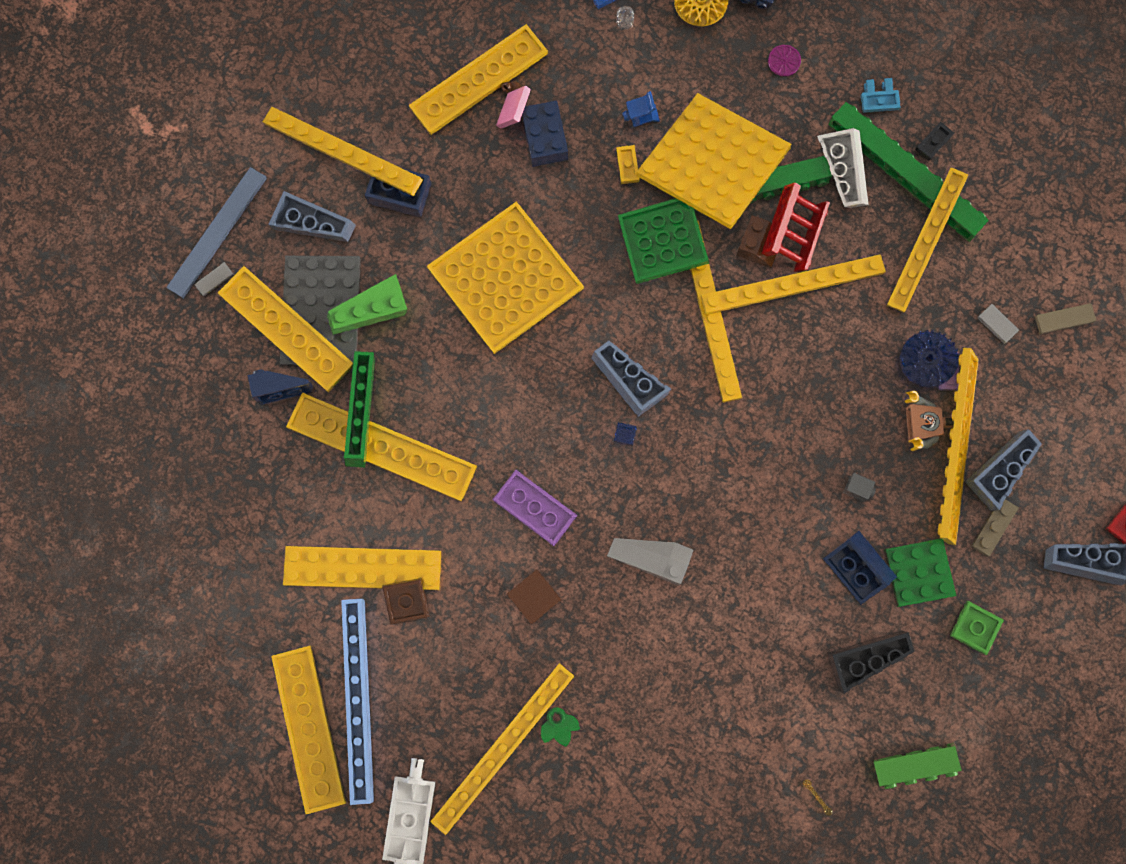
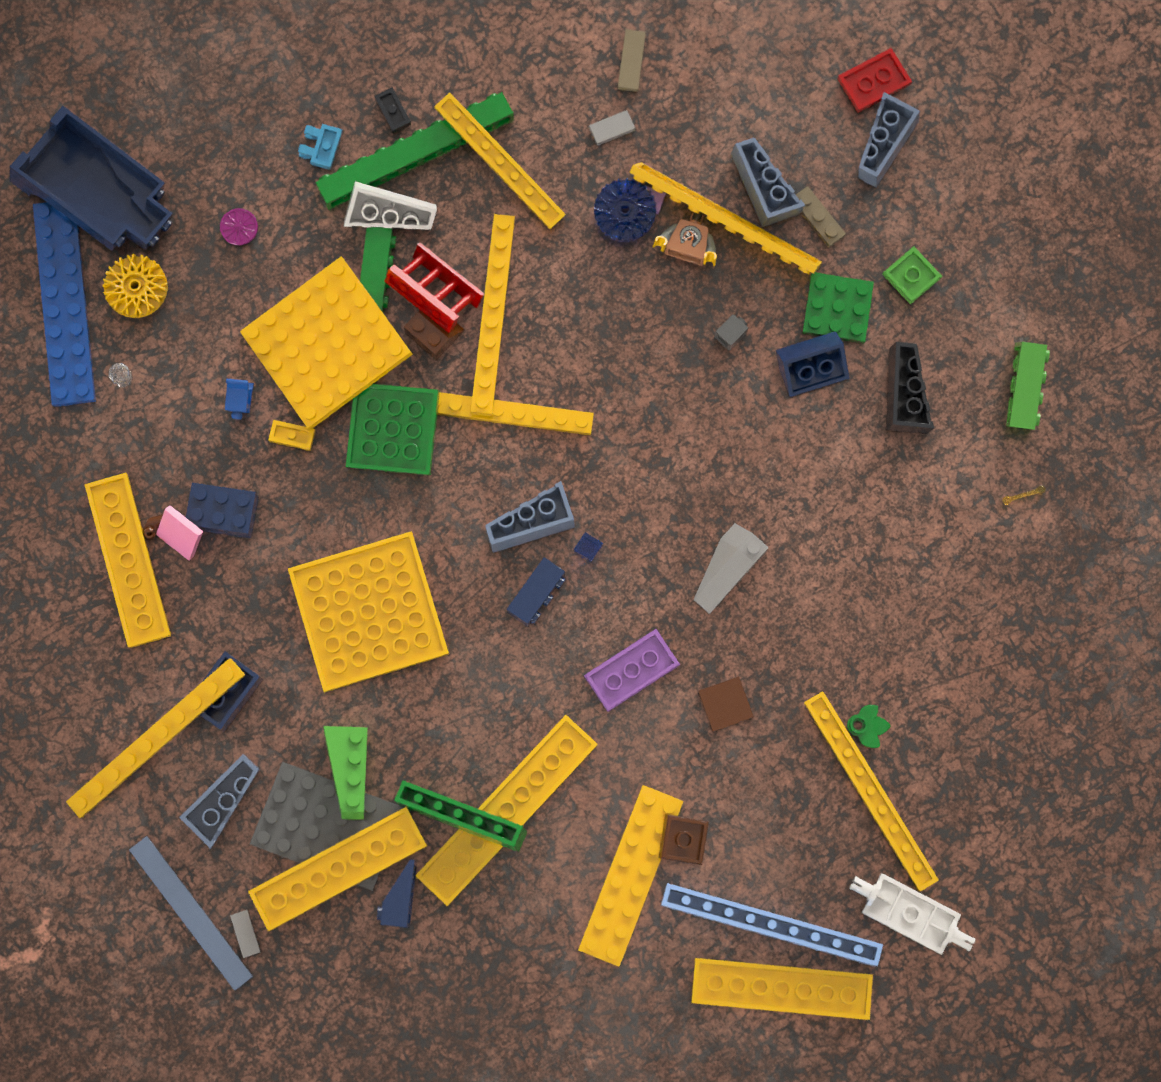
camera: 75 degrees left, 0 degrees up
none -> dark blue brick [507,557,566,627]

